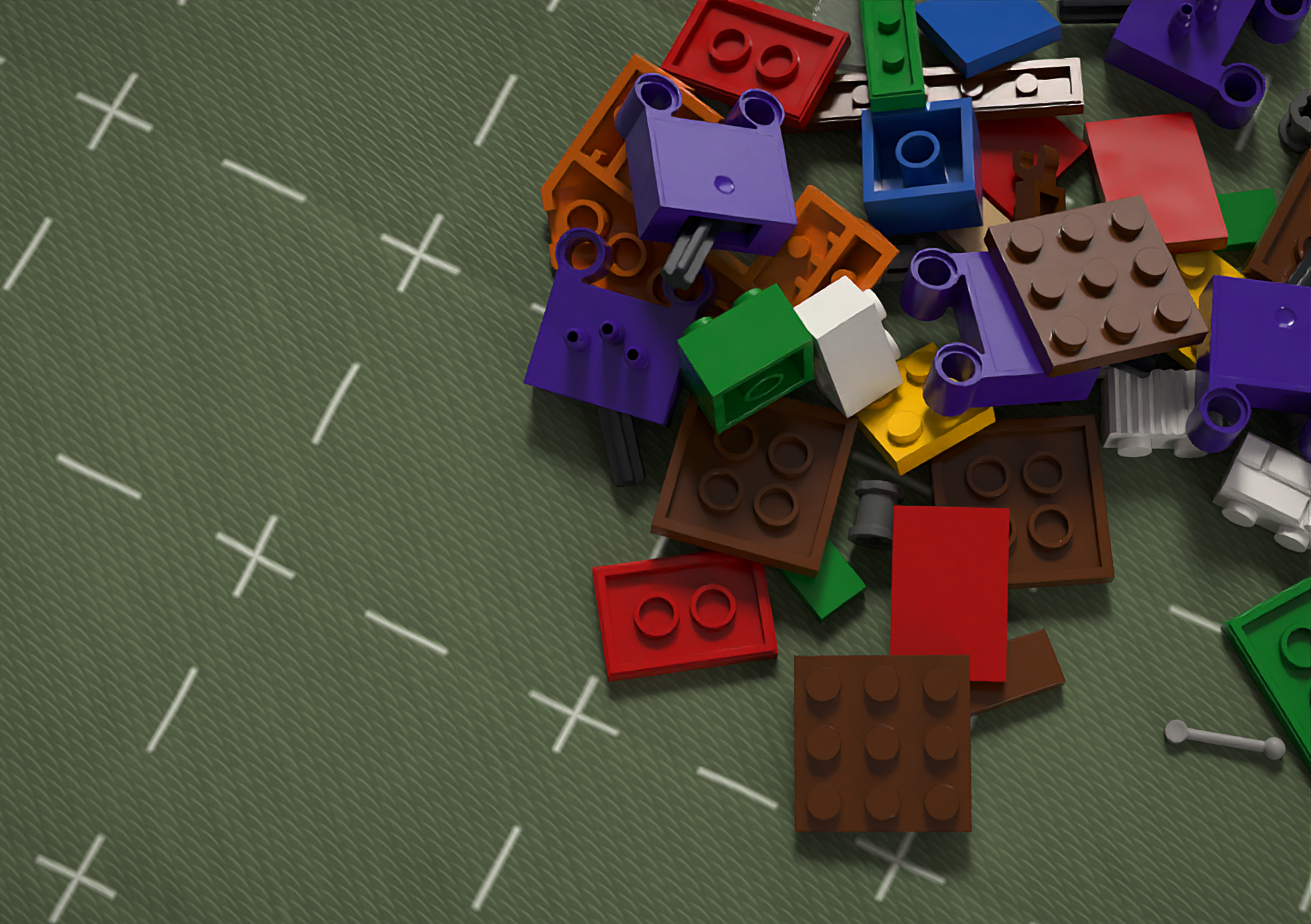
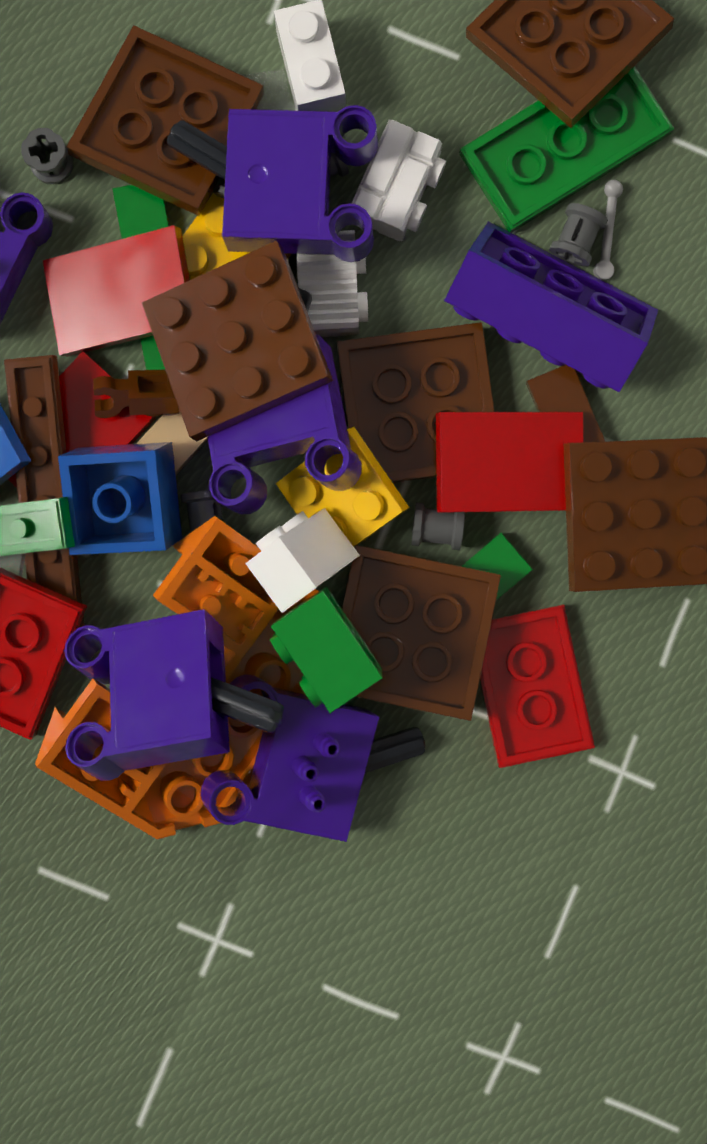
camera: 90 degrees left, 15 degrees up
none -> dark purple slope [444,221,658,392]
none -> dark grey bush [549,203,608,267]

